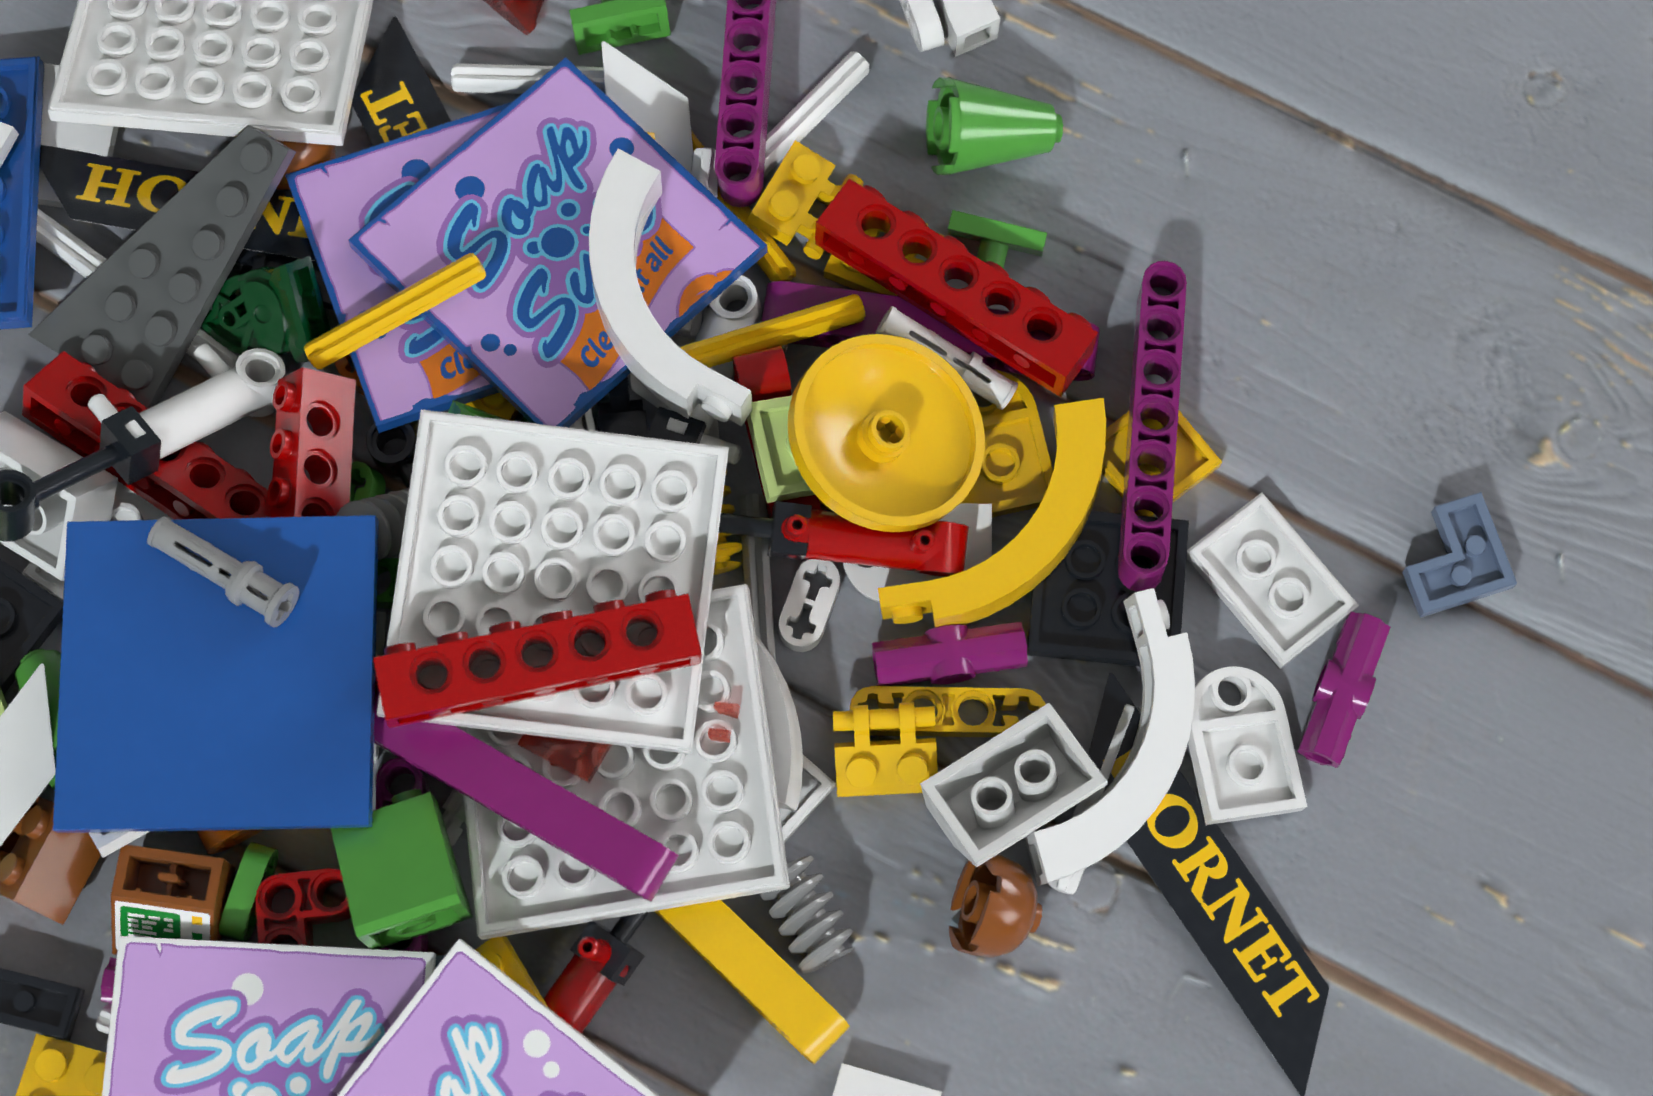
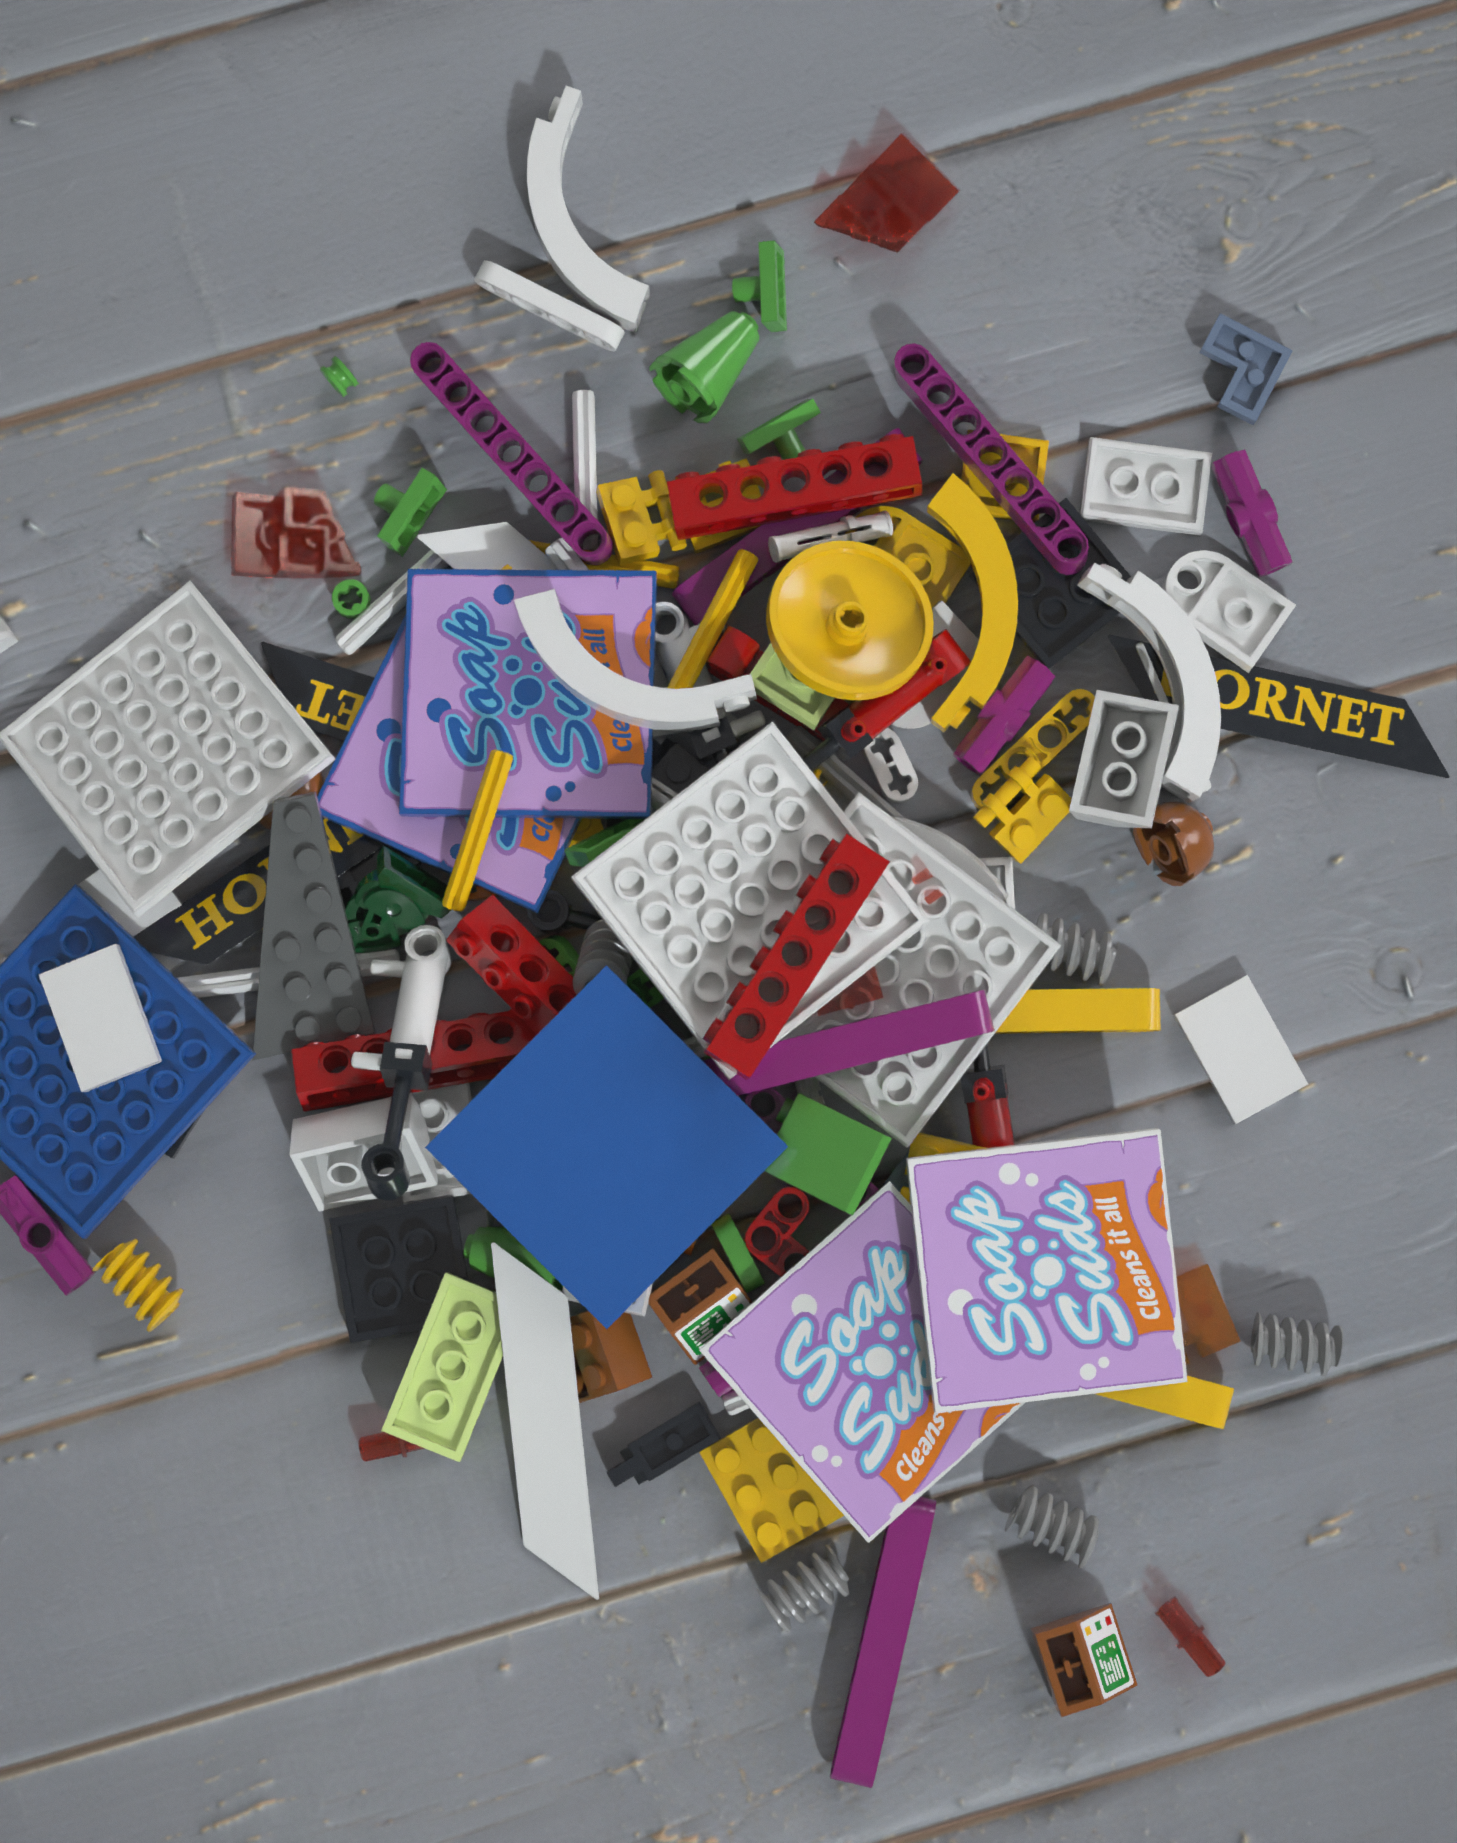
camera: 45 degrees left, 10 degrees up
light grey pin [147,516,299,628] -> none
none -> bright green bush [332,579,371,619]
none -> bright green tile [732,240,787,332]
none -> clear red slope [814,133,961,253]

